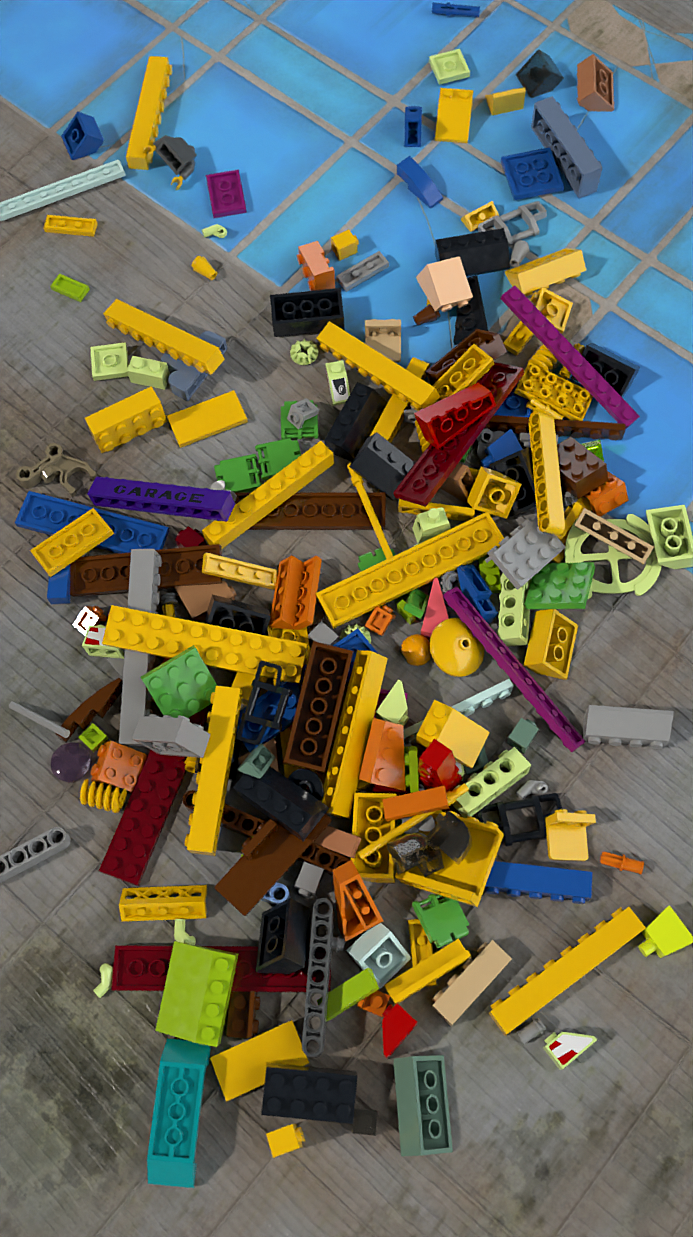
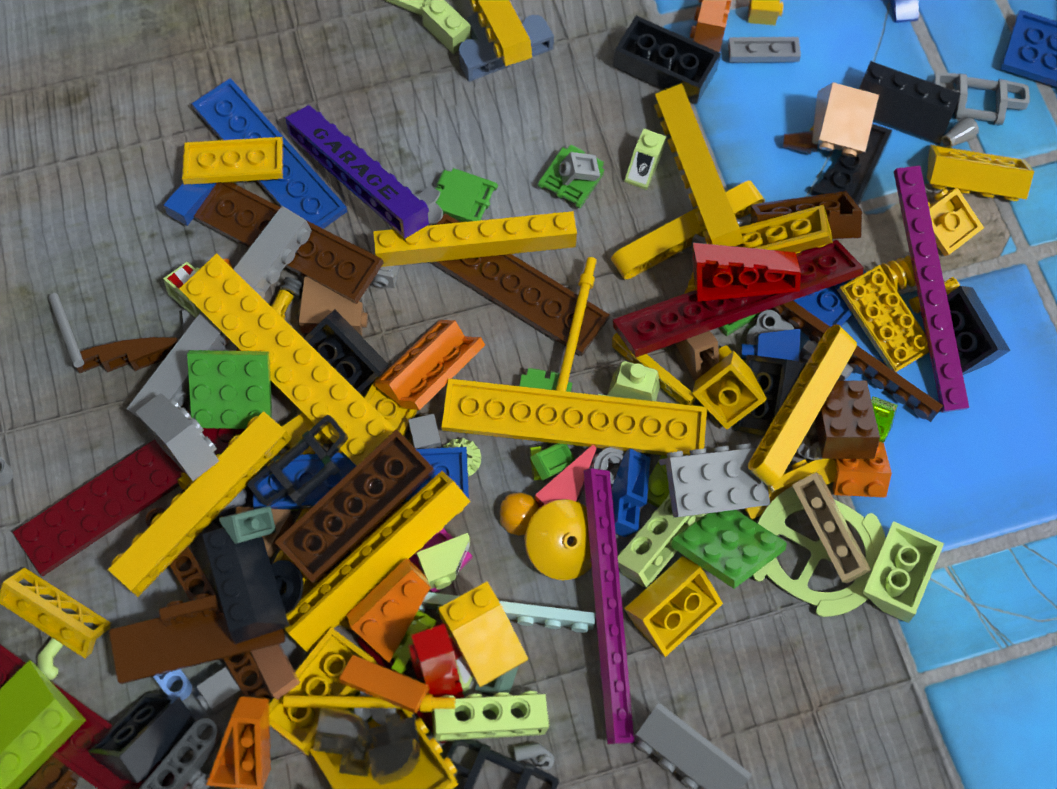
camera: 25 degrees right, 0 degrees up
dark tan piece [16,443,97,497] -> none
clear purple dish [50,742,92,783] -> none
bracket [73,606,108,635] -> none
lime plate [78,723,108,752] -> none
yellow piece [80,779,127,813] -> none
yellow brick [85,386,167,453] -> none
orange bracket [90,741,147,792] -> none
yellow tile [167,390,248,448] -> none
dark red brick [175,526,207,548] -> none
yellow tile [202,553,277,590] -> none
bright green plate [255,438,301,480] -> none
yellowish green gear [290,339,319,365] -> none
black slope [324,382,388,462] -> none
black slope [349,432,415,501] -> none
tan bracket [365,319,401,363] -> none
orange bracket [365,604,397,636] -> none
yellow slope [460,201,499,232] -> none
yellow plate [503,321,534,356] -> none
sand green brick [507,718,539,754] -> none
yellow pin [526,396,563,420] -> none

